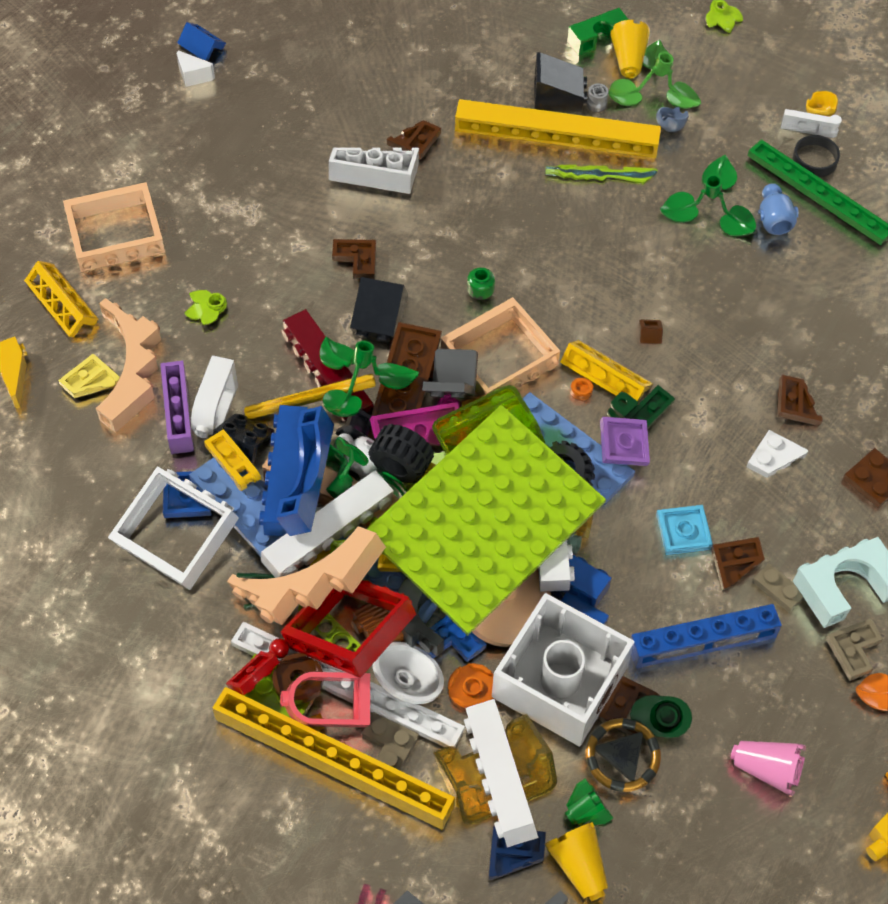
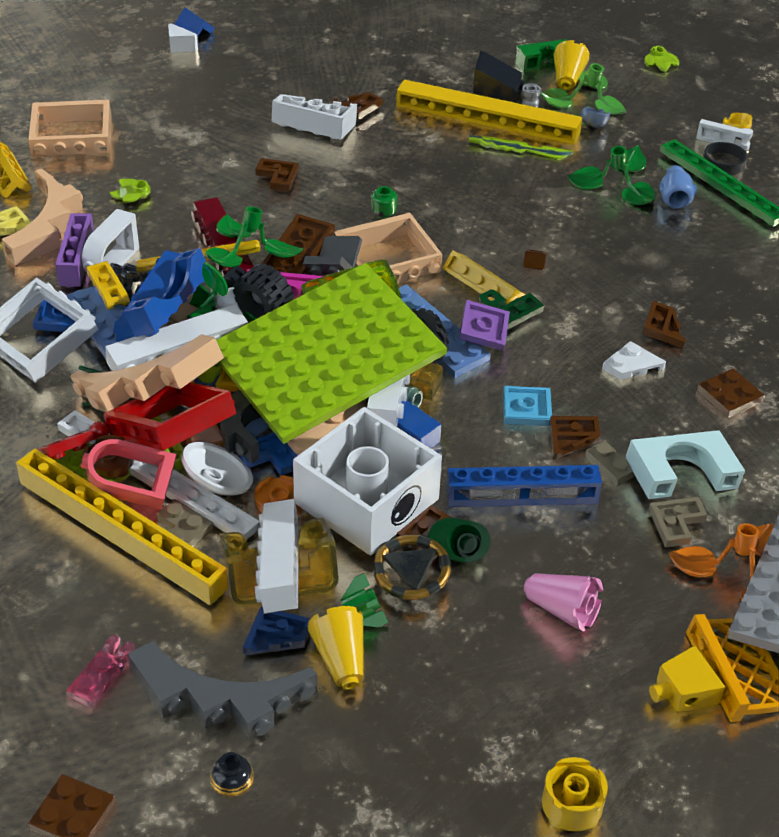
camera: 10 degrees right, 15 degrees down
black slope [350,277,408,343] -> none
orange tile [570,378,593,401] -> none

